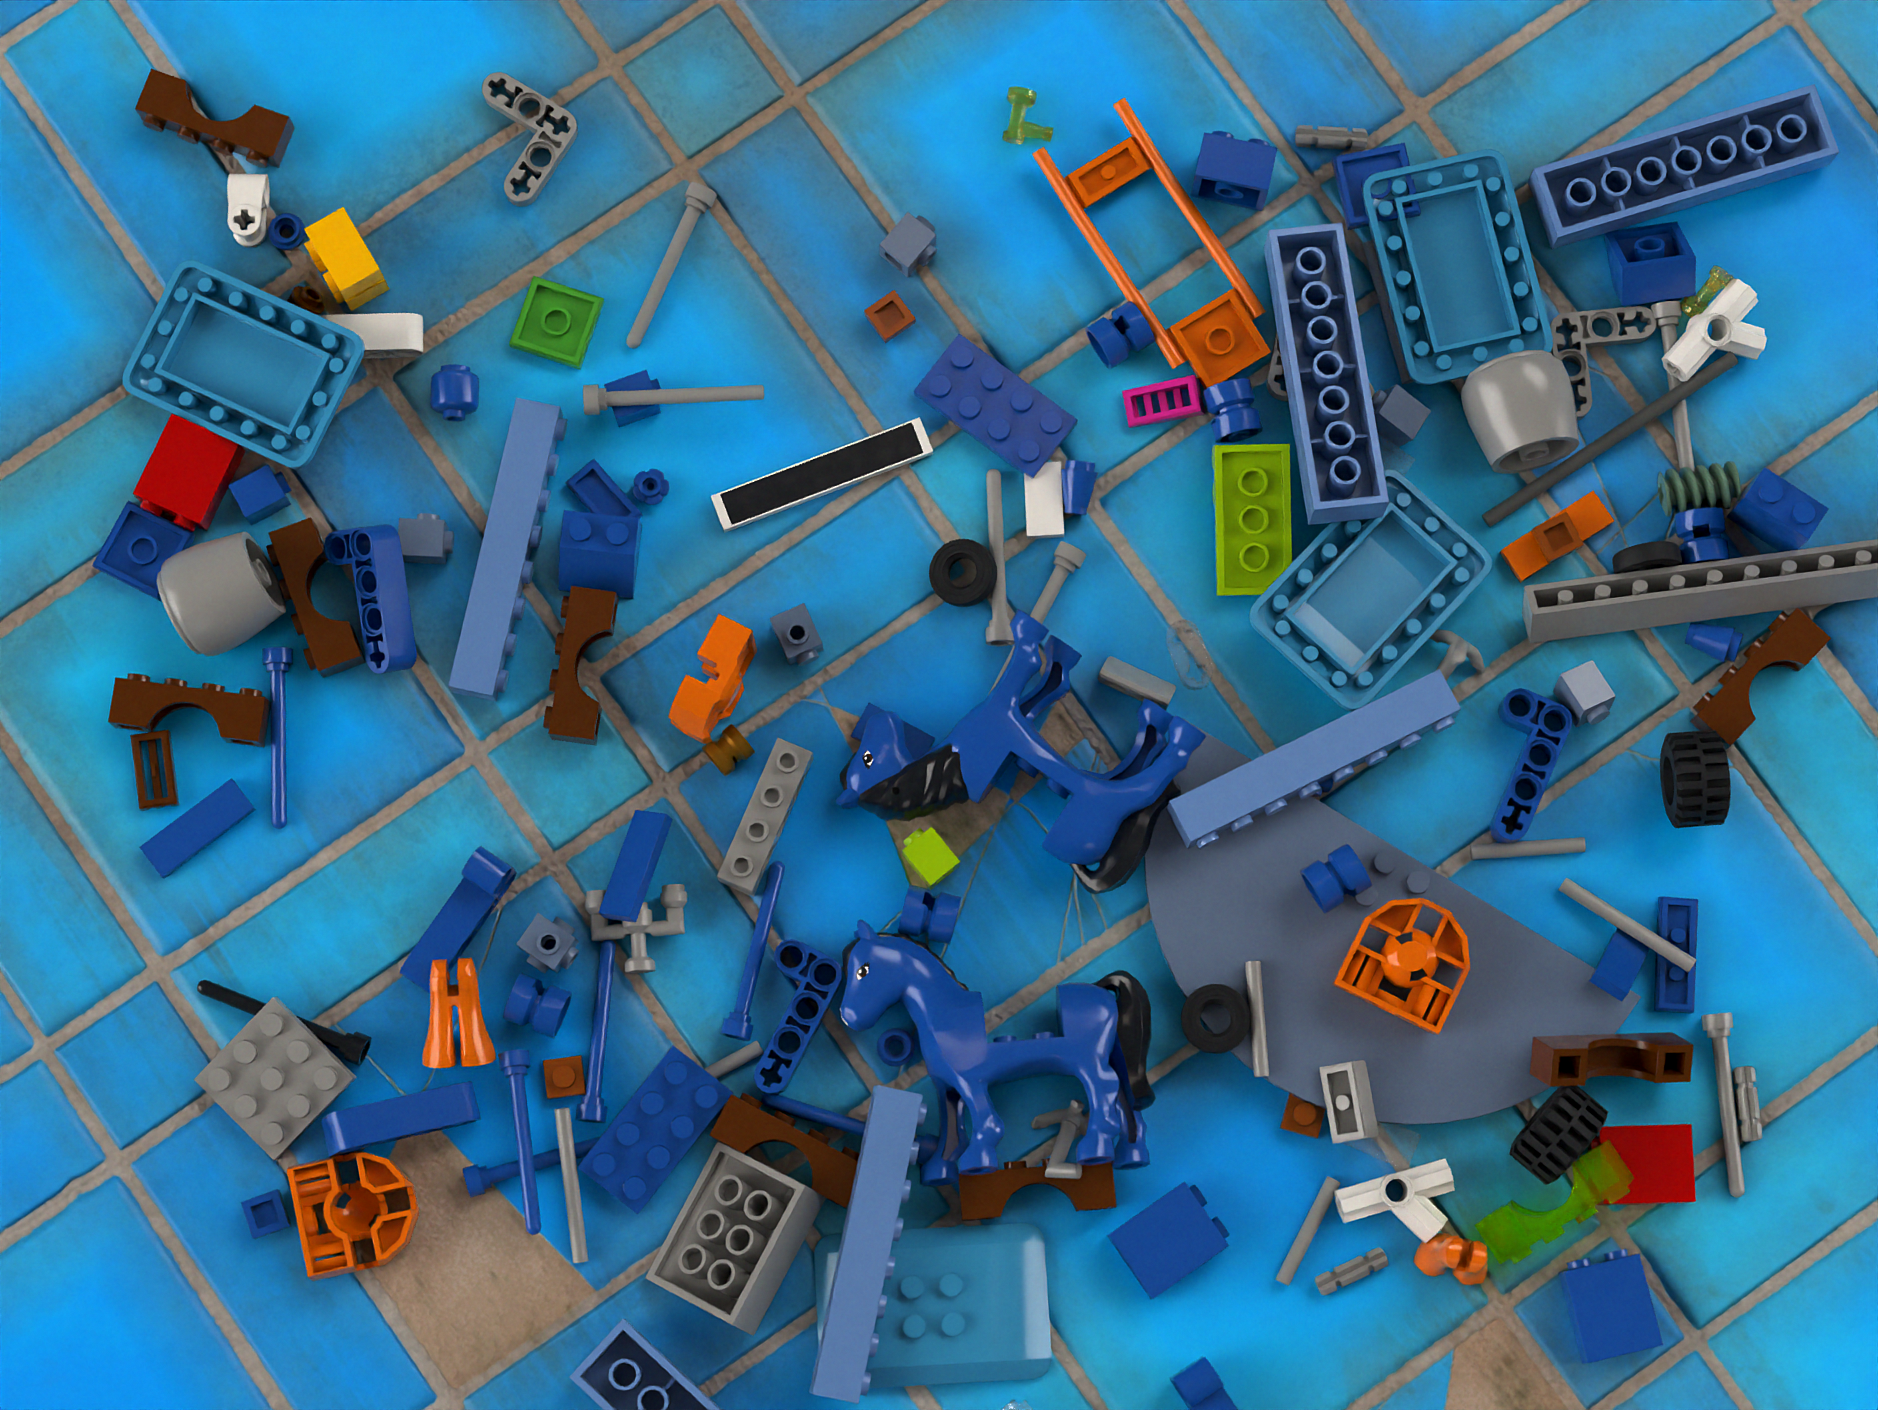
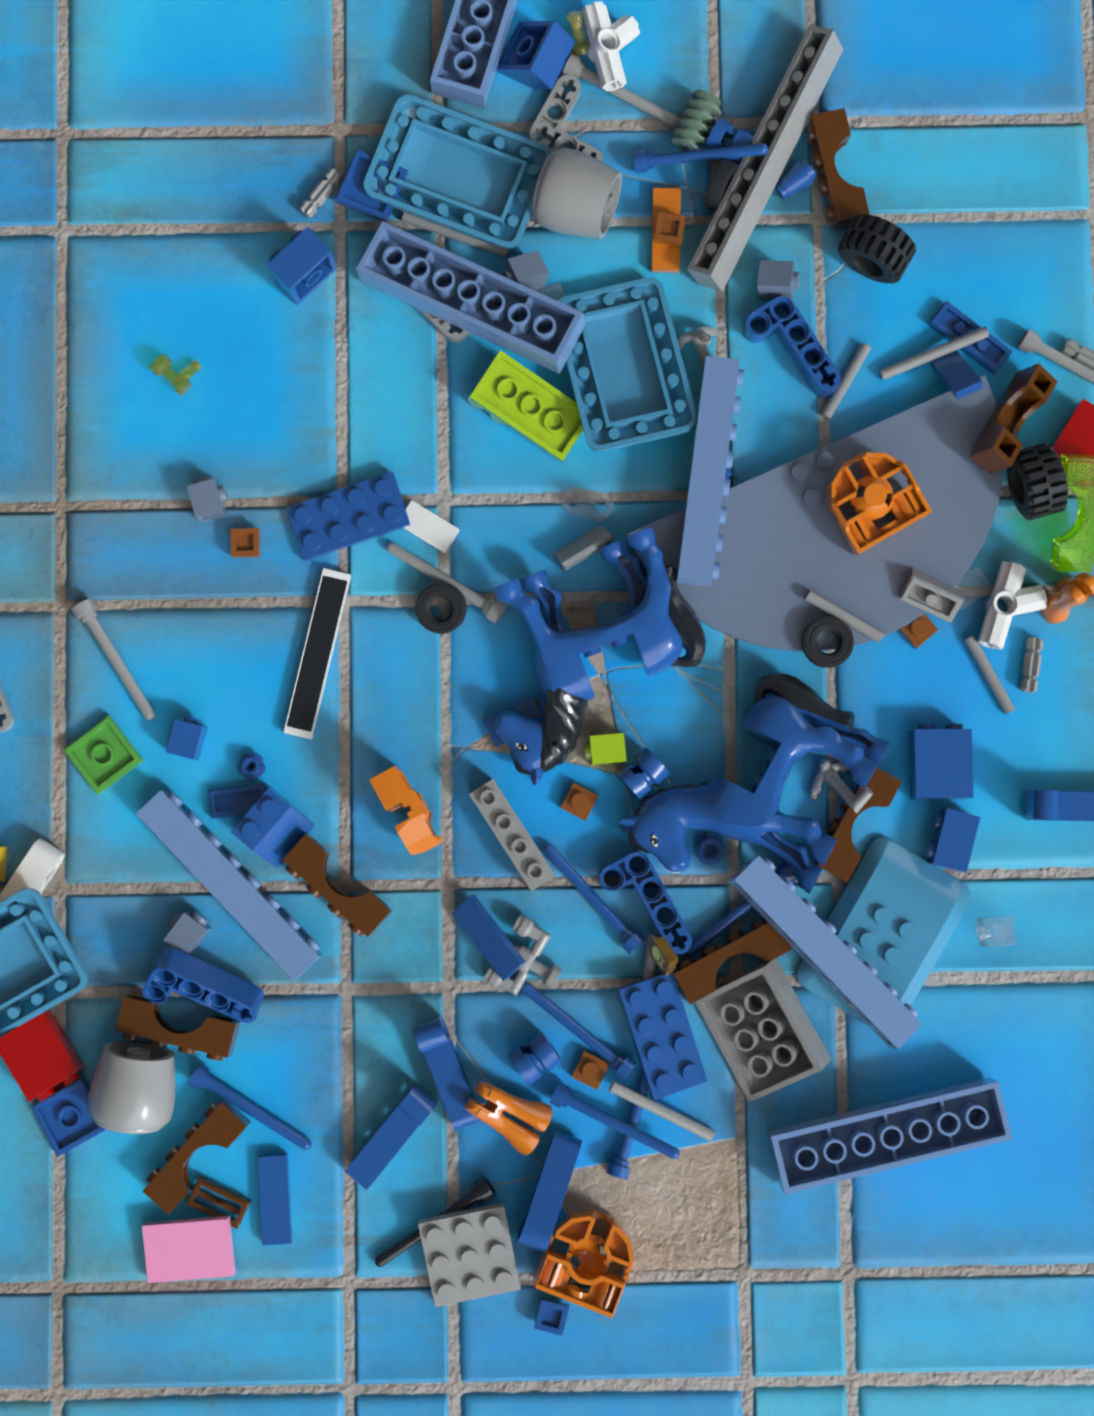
camera: 55 degrees left, 5 degrees up
blue brick [228,464,292,525] -> none
blue head [430,364,479,422] -> none
sand blue brick [516,913,579,974] -> none
light grey piece [583,385,764,415] -> none
pearl gold wheel [702,724,755,777] -> none
sand blue brick [770,603,823,666] -> none
light grey piece [988,541,1087,695] -> none
orange plate [1032,98,1271,389] -> none
blue cone [1061,460,1098,515] -> none
blue wheel [1085,301,1155,369] -> none
dark pink slope [1122,375,1205,428] -> none
blue wheel [1203,378,1263,444] -> none
blue wheel [1300,844,1372,913] -> none
dark grey piece [1482,351,1738,527] -> none
blue brick [1726,467,1829,552] -> none
none -> bright pink tile [142,1216,236,1283]
none -> blue beam [344,1083,438,1190]
none -> dark orange plate [560,783,598,821]
none -> blue piece [633,143,768,173]
none -> pearl gold tile [650,936,678,976]
none -> blue brick [925,808,980,873]

